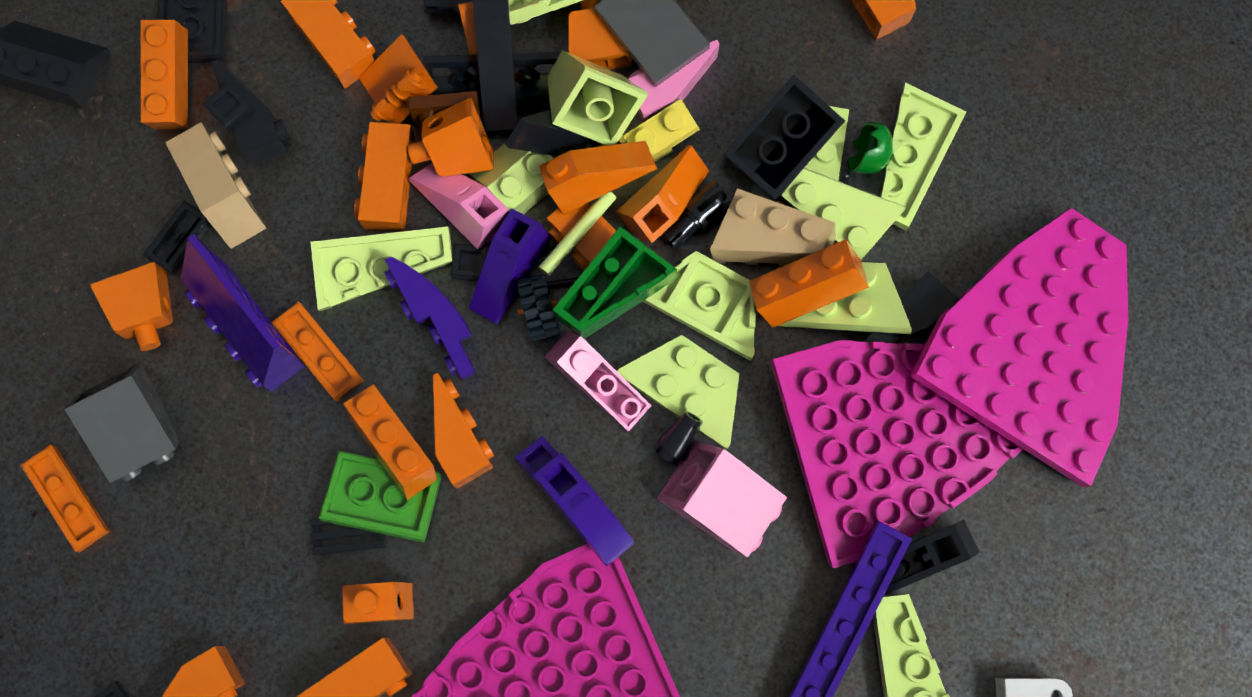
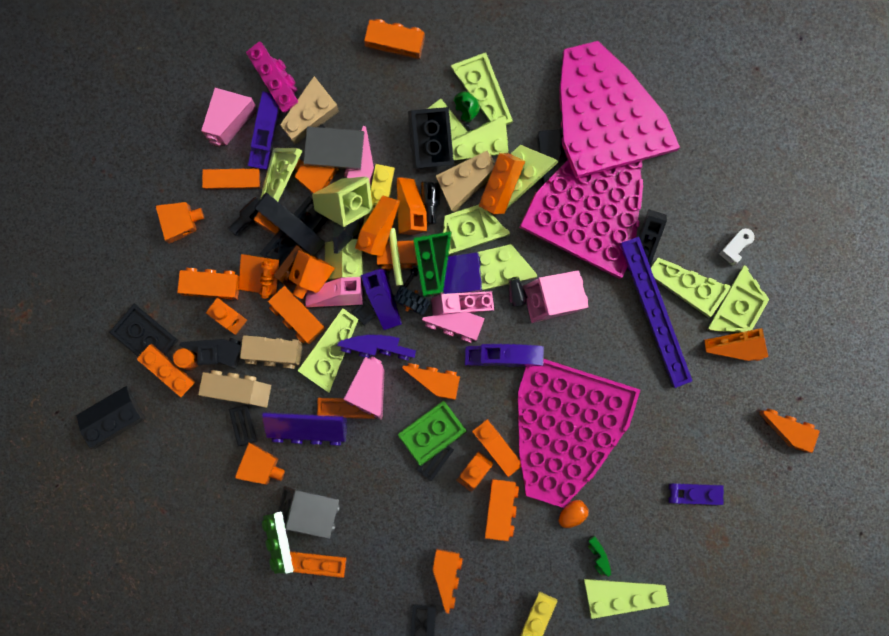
camera: 45 degrees left, 5 degrees up
orange brick [343,384,437,500] -> none
none -> orange piece [173,349,198,370]
none -> orange torso [206,298,247,335]
none -> tan wedge [240,335,303,369]
none -> bright green plate [262,512,293,574]
none -> bright pink slope [344,357,385,420]
none -> bright pink slope [422,312,485,343]
none -> dark purple tile [443,252,482,294]
none -> orange slope [472,419,521,477]

